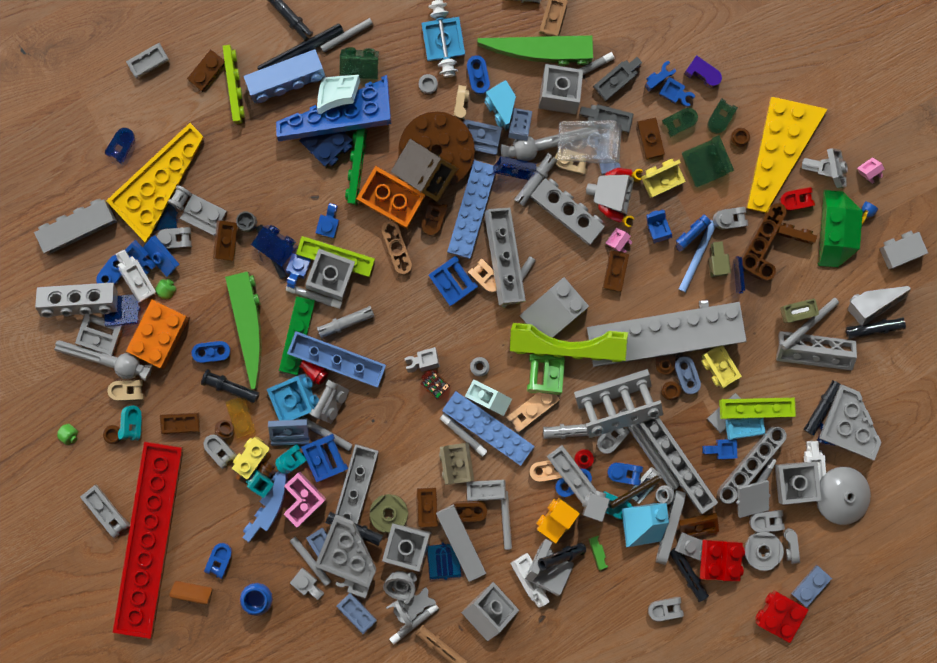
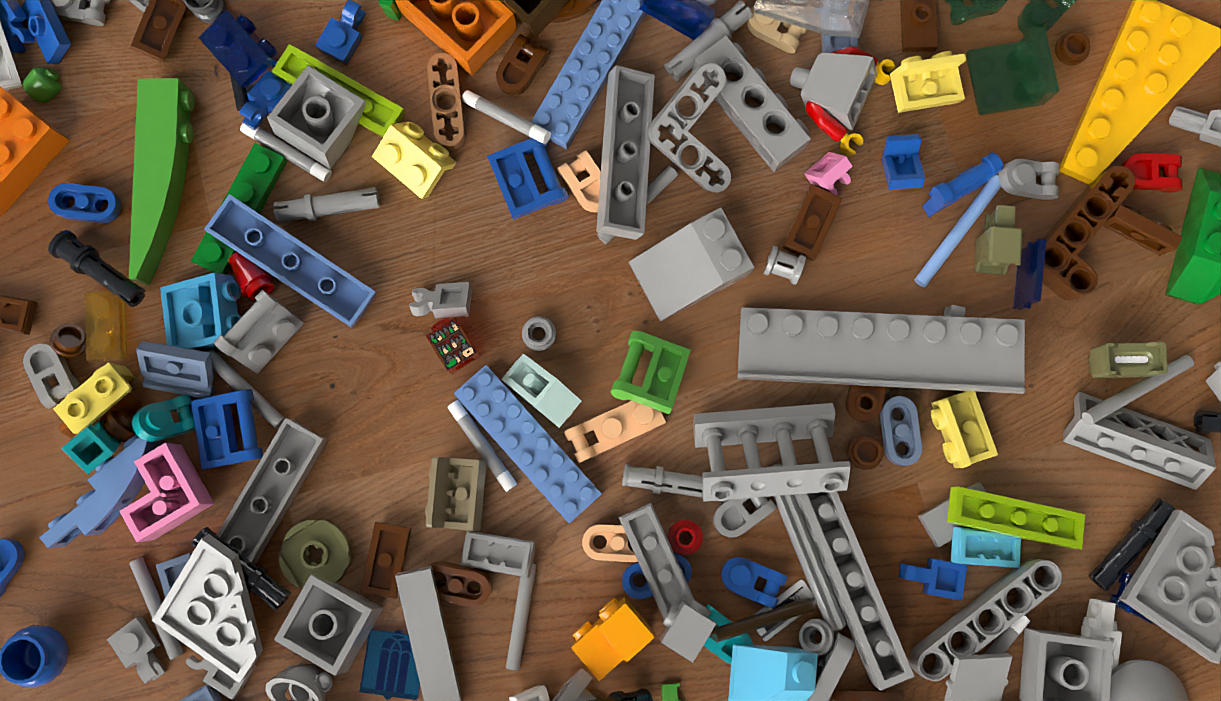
camera: 15 degrees right, 5 degrees down
lime arch [510,323,628,362] -> none
none -> light yellow bracket [372,121,456,199]
none -> light grey bar [462,90,551,144]
none -> light grey beam [648,63,731,193]
none -> light grey bush [763,245,806,285]

